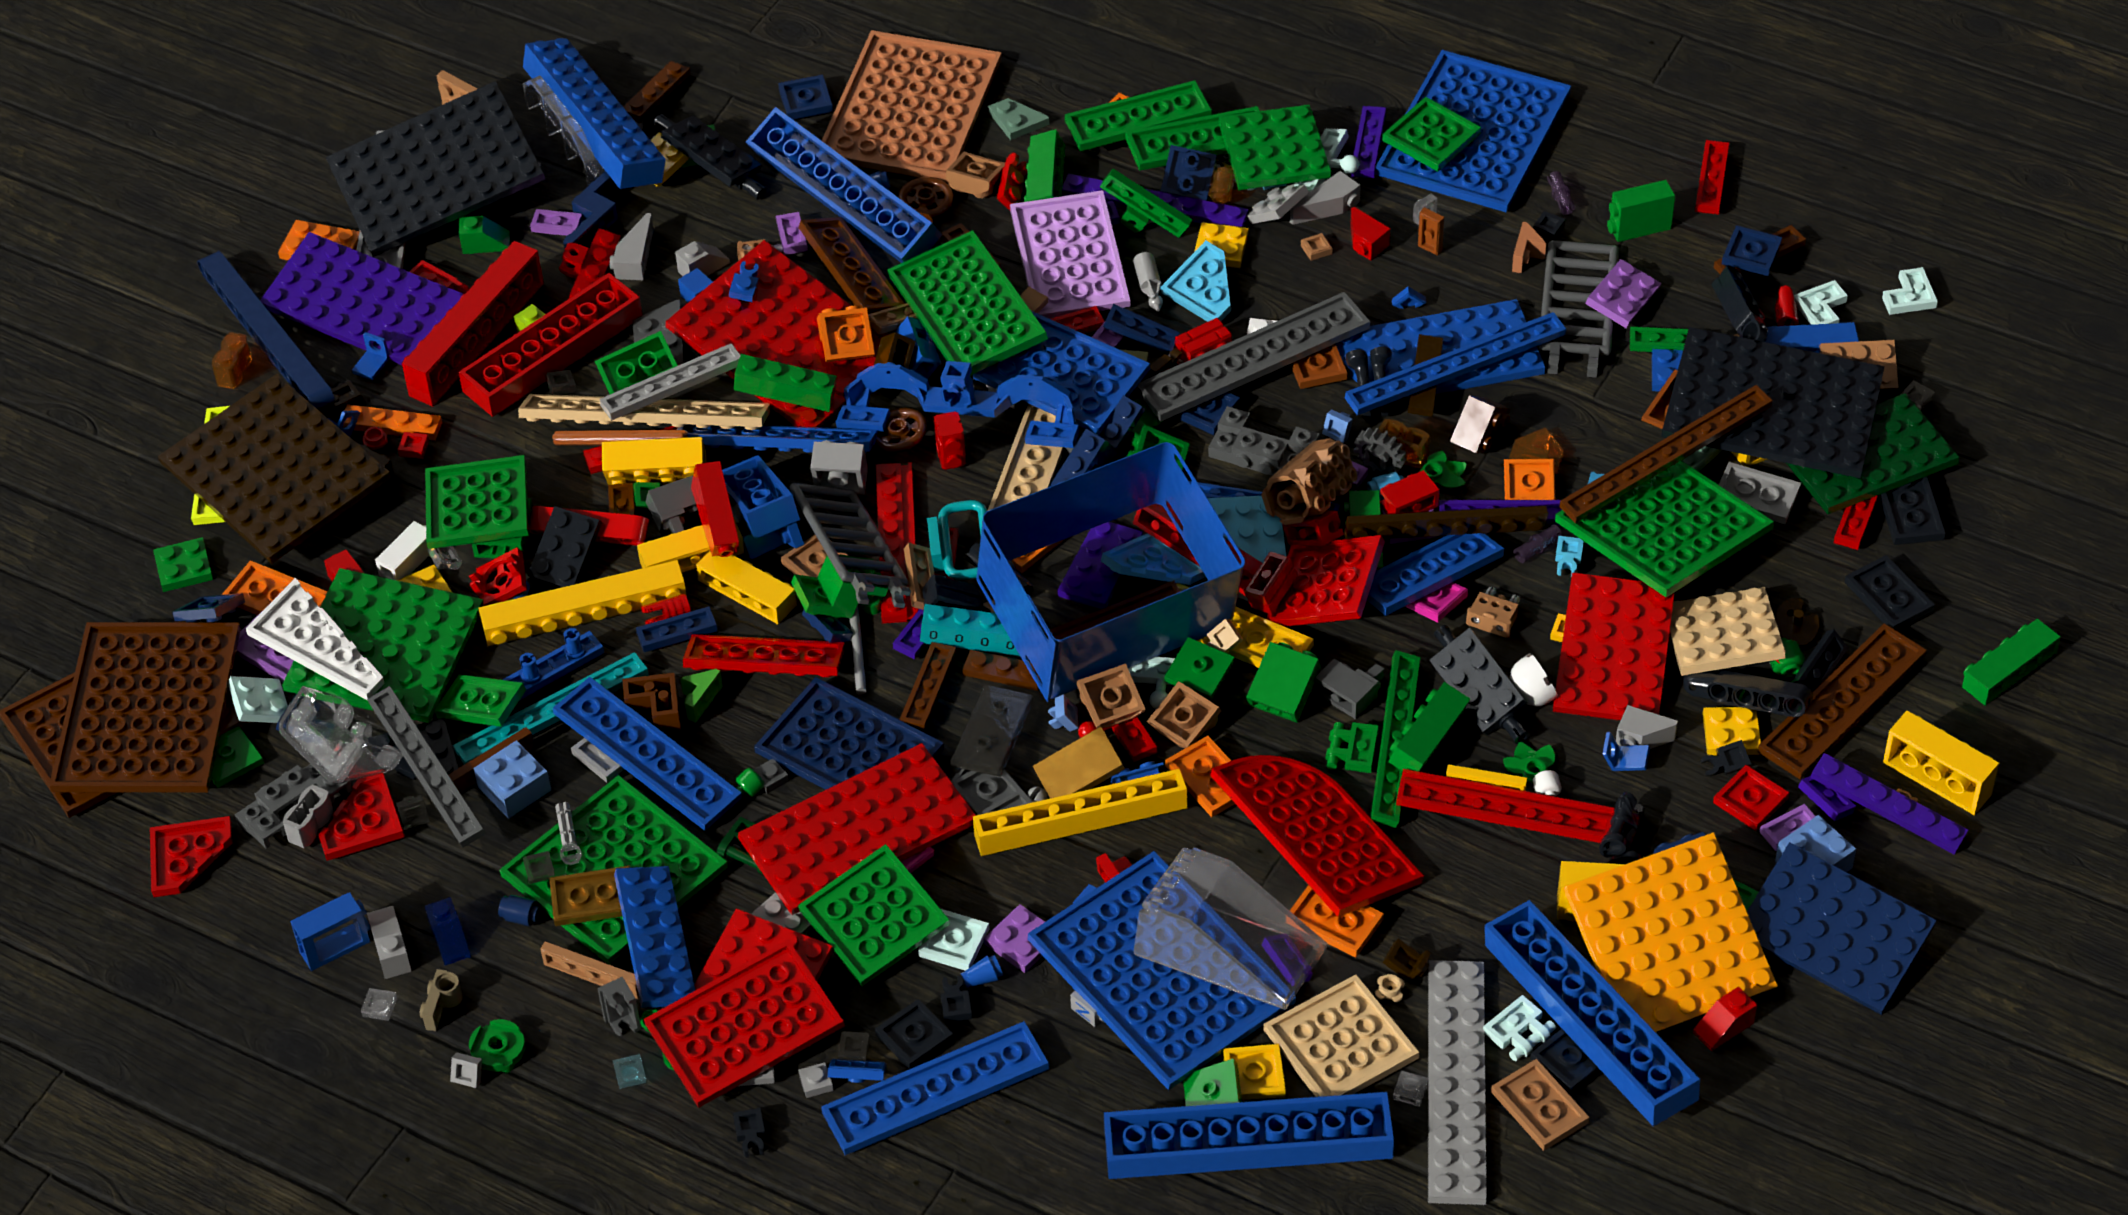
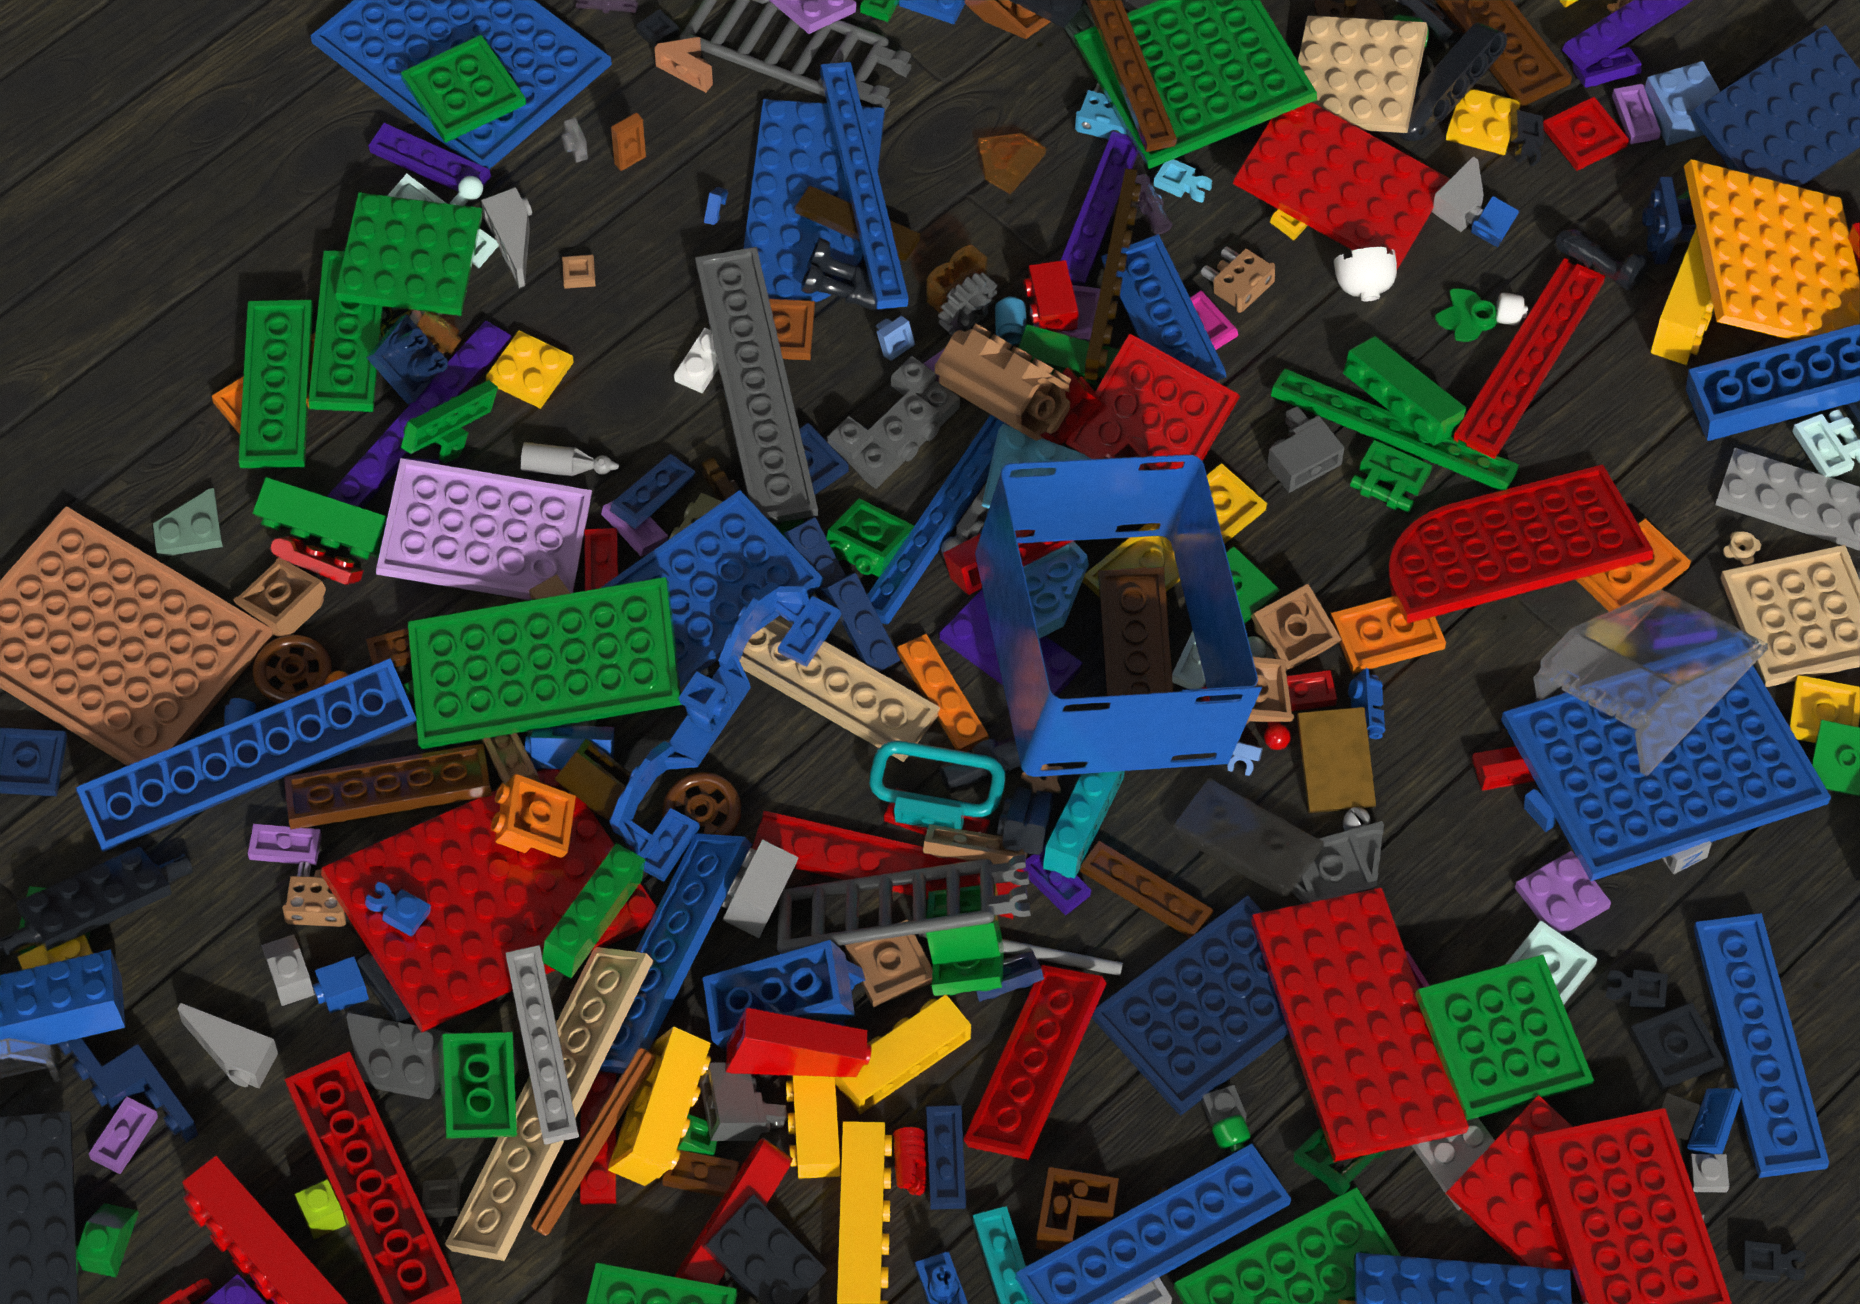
camera: 75 degrees left, 10 degrees up
red plate [559,228,621,299] -> none
bright green slope [681,669,723,723] -> none
red brick [934,411,966,470] -> none
blue cone [961,955,1003,988] -> none
reddish brown plate [963,650,1041,691] -> none
yellow brick [973,769,1187,856] -> none
medium azure plate [1160,241,1231,322] -> none
red brick [1175,318,1232,362] -> none
light grey plate [1246,185,1309,224] -> none
green brick [1246,642,1321,723] -> none
red slope [1350,207,1390,260] -> none
dark brown bracket [1382,938,1431,982] -> none
green plate [1420,451,1466,489] -> none
black plate [1430,625,1529,745] -> none
yellow tile [1446,764,1527,791] -> none
brick [1450,396,1510,454] -> none
orange plate [1504,459,1556,500] -> none

